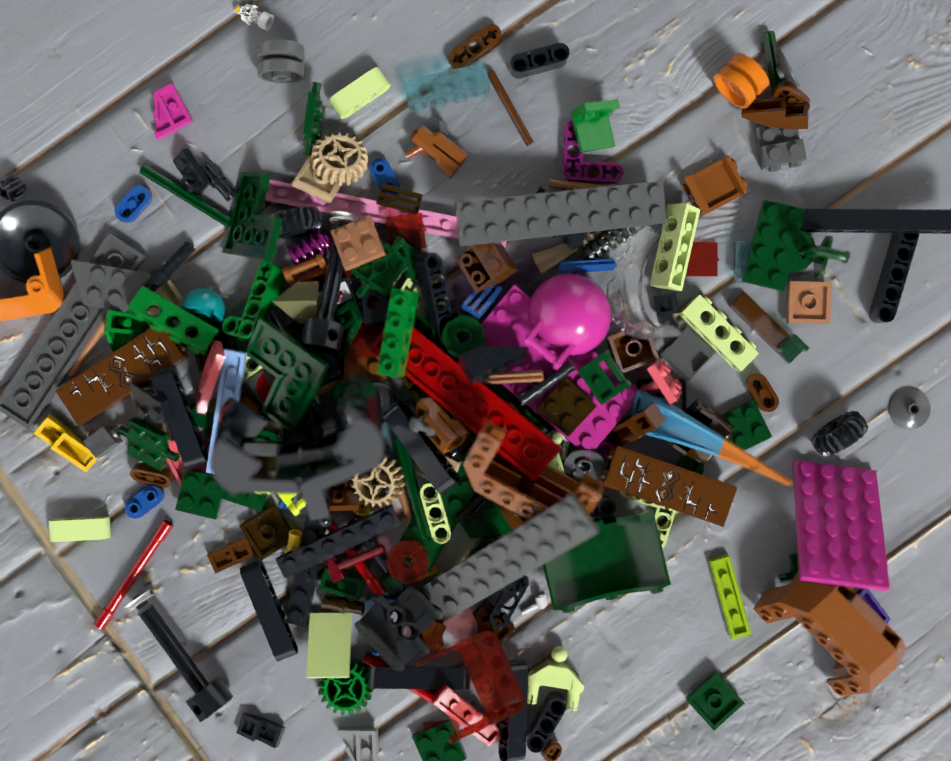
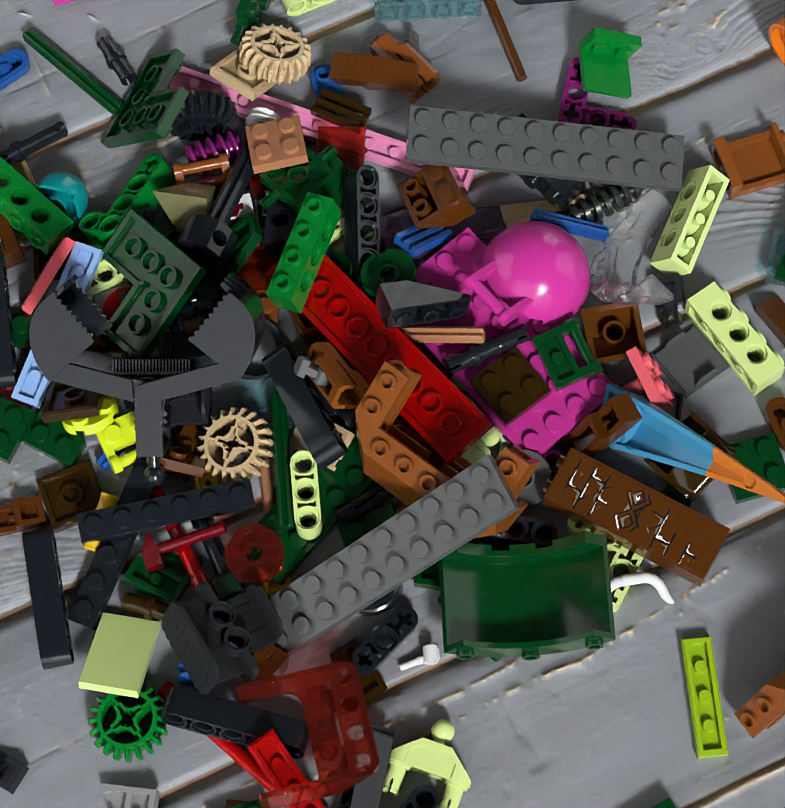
camera: 15 degrees right, 20 degrees down
black plate [173,148,211,195] -> none
clear red piece [685,242,720,277] -> none
none -> reddish brown slope [329,52,420,92]
none -> white animal [610,572,674,604]

